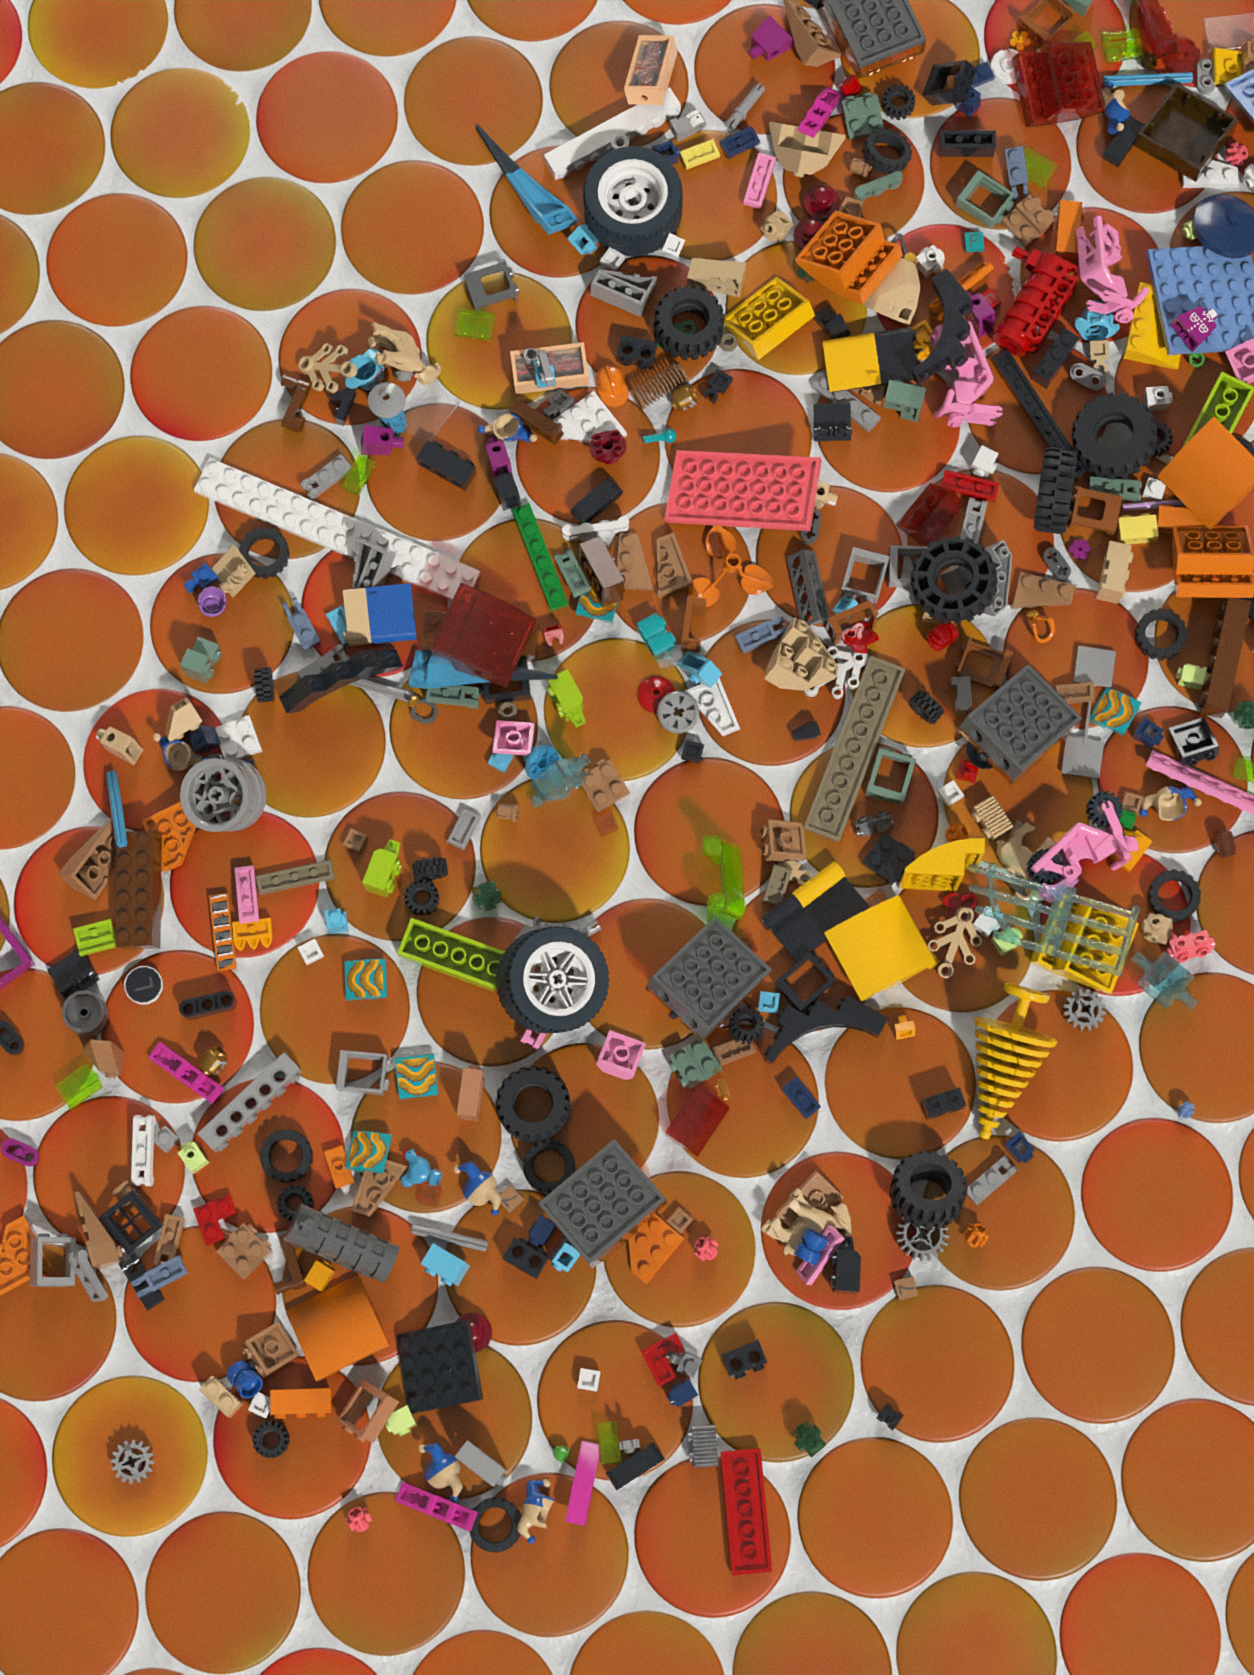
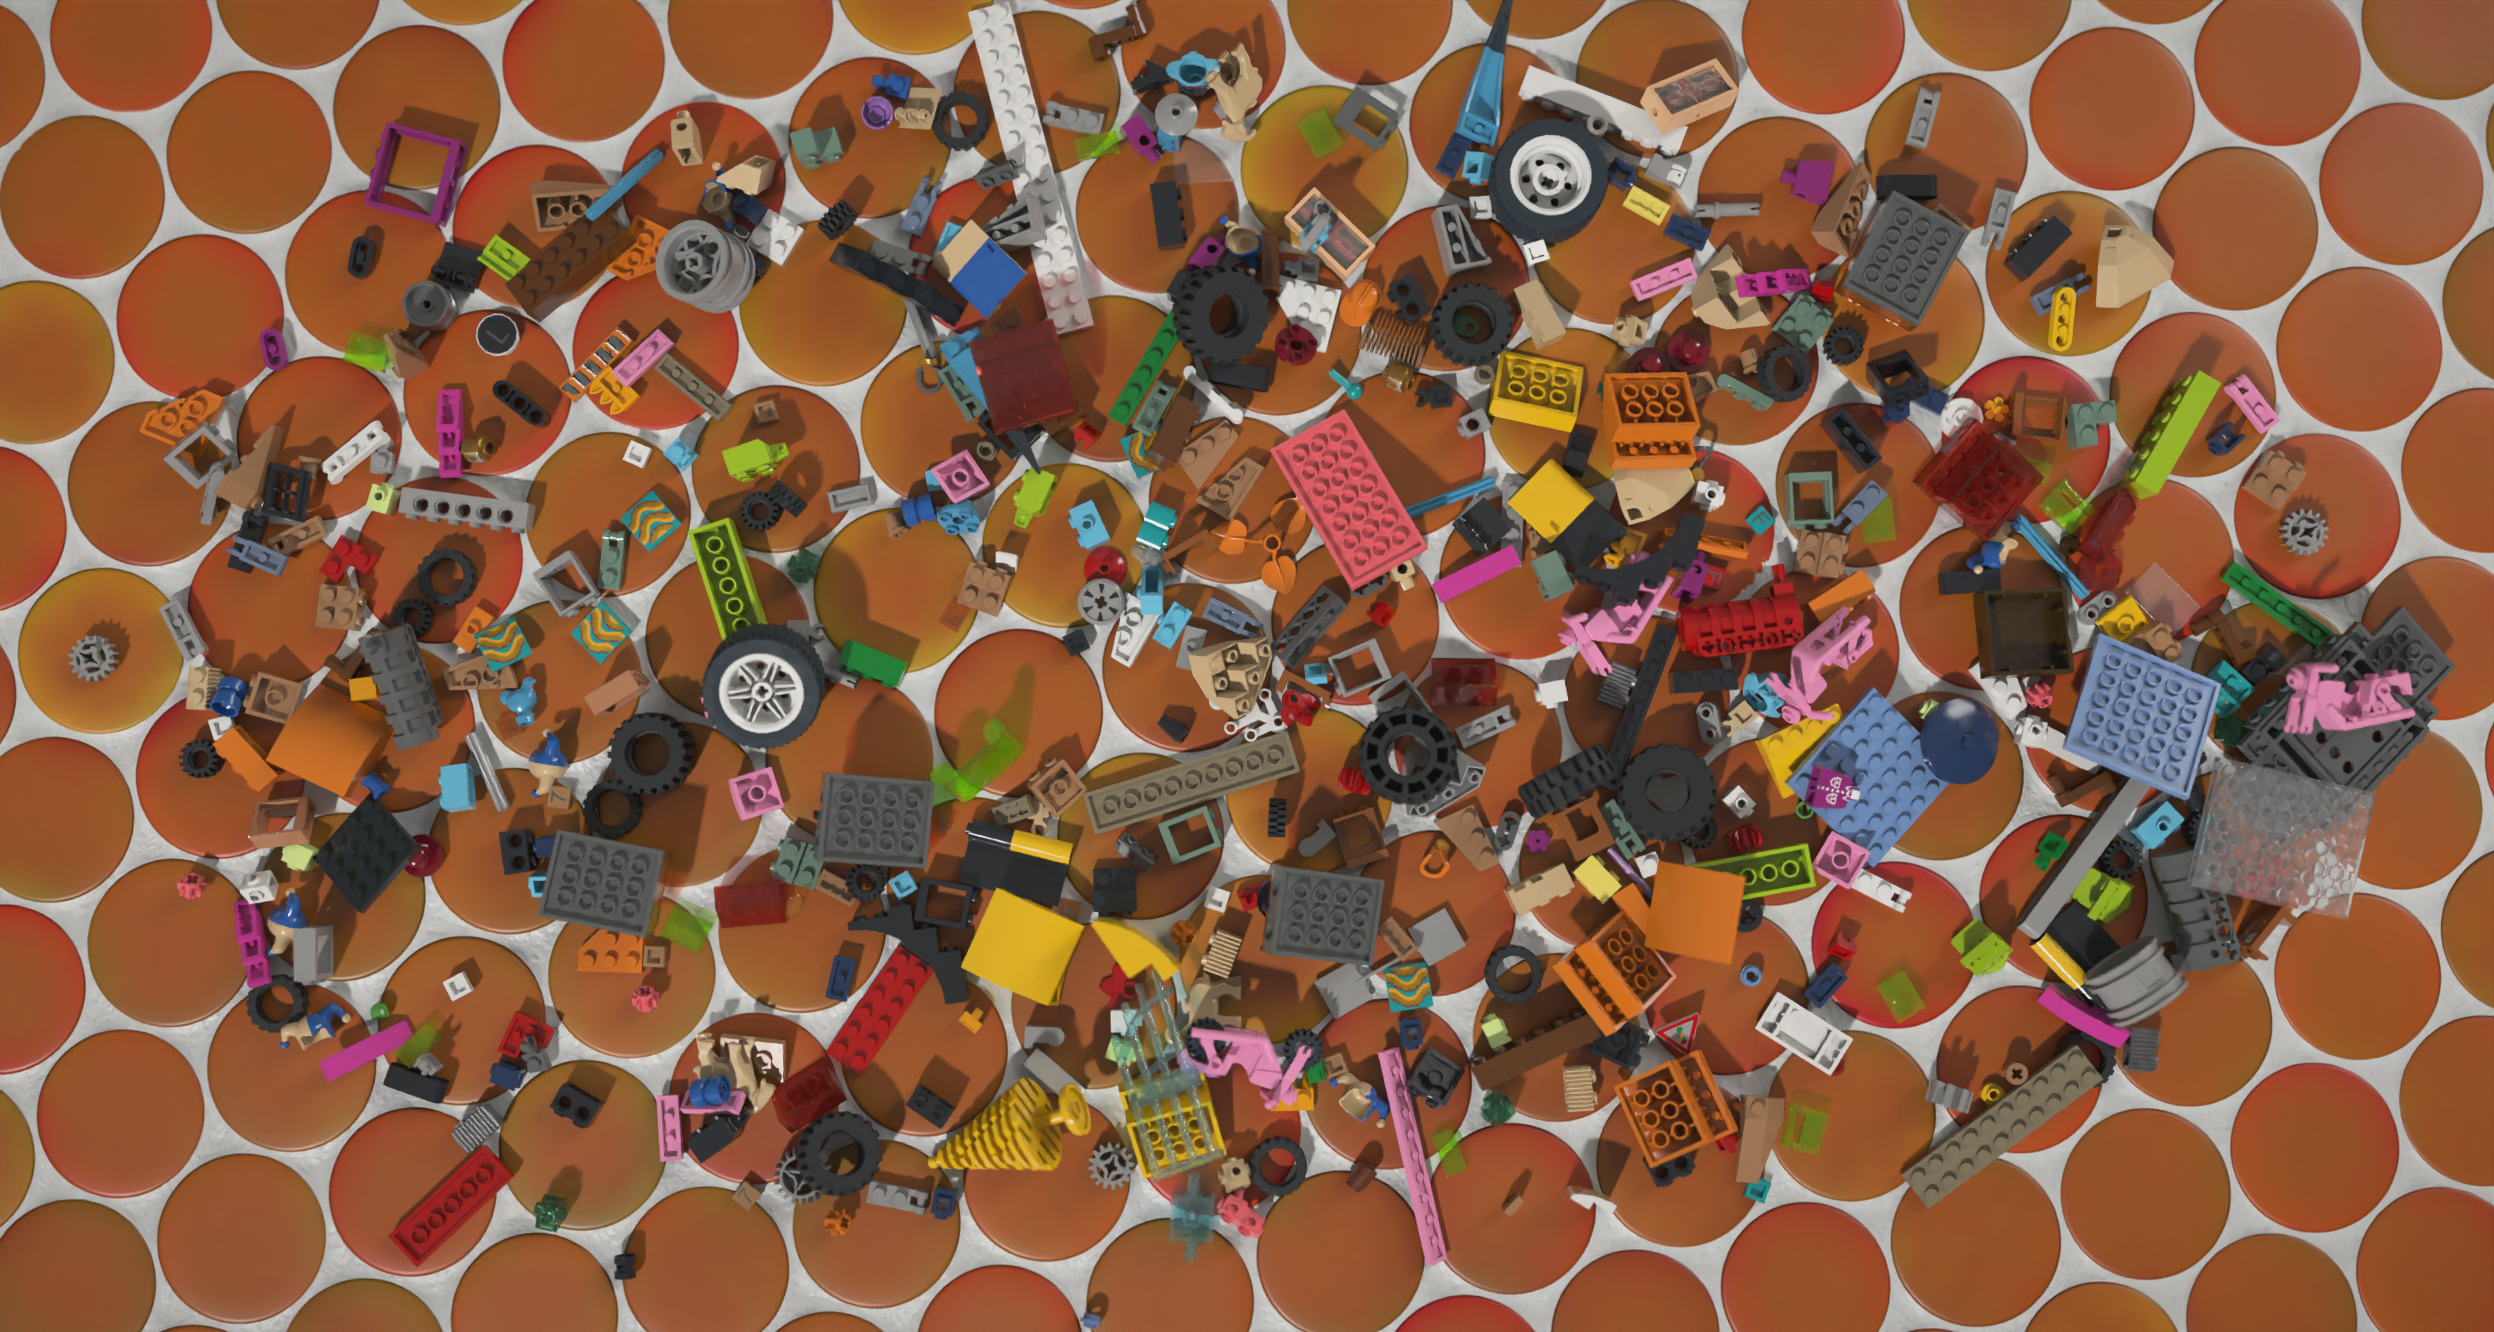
camera: 50 degrees right, 10 degrees up
tan plant [298,343,357,393] -> none
clear light blue brick [530,754,591,808] -> none
tan plant [927,906,982,978] -> none
red plate [940,470,999,503] -> none
none -> light grey plate [158,598,209,661]
none -> white brick [240,870,279,904]
none -> blue bush [361,772,391,800]
none -> sand green plate [597,529,627,591]
none -> bright pink plate [656,1094,684,1162]
none -> clear neon green plate [660,906,714,953]
none -> clear red slope [771,1057,847,1134]
none -> red plate [826,945,934,1076]
none -> green brick [837,638,909,689]
none -> blue wheel [901,493,937,527]
none -> dark grey hinge [973,158,1020,191]
none -> white slope [996,551,1020,572]
none -> white tile [1023,1047,1086,1095]
none -> light grey leg [1024,1024,1066,1048]
none -> medium azure brick [1067,500,1111,551]
none -> medium azure brick [1152,601,1193,650]
none -> black tyre [1172,264,1269,364]
none -> light grey plate [1176,625,1207,671]
none -> red tile [1366,601,1396,629]
none -> dark azure axle [1405,476,1495,518]
none -> dark pink slope [1432,545,1521,603]
none -> dark blue plate [1434,132,1473,180]
none -> light grey brick [1456,408,1492,441]
none -> flat silver brick [1595,661,1638,711]
none -> red gear [1726,823,1764,852]

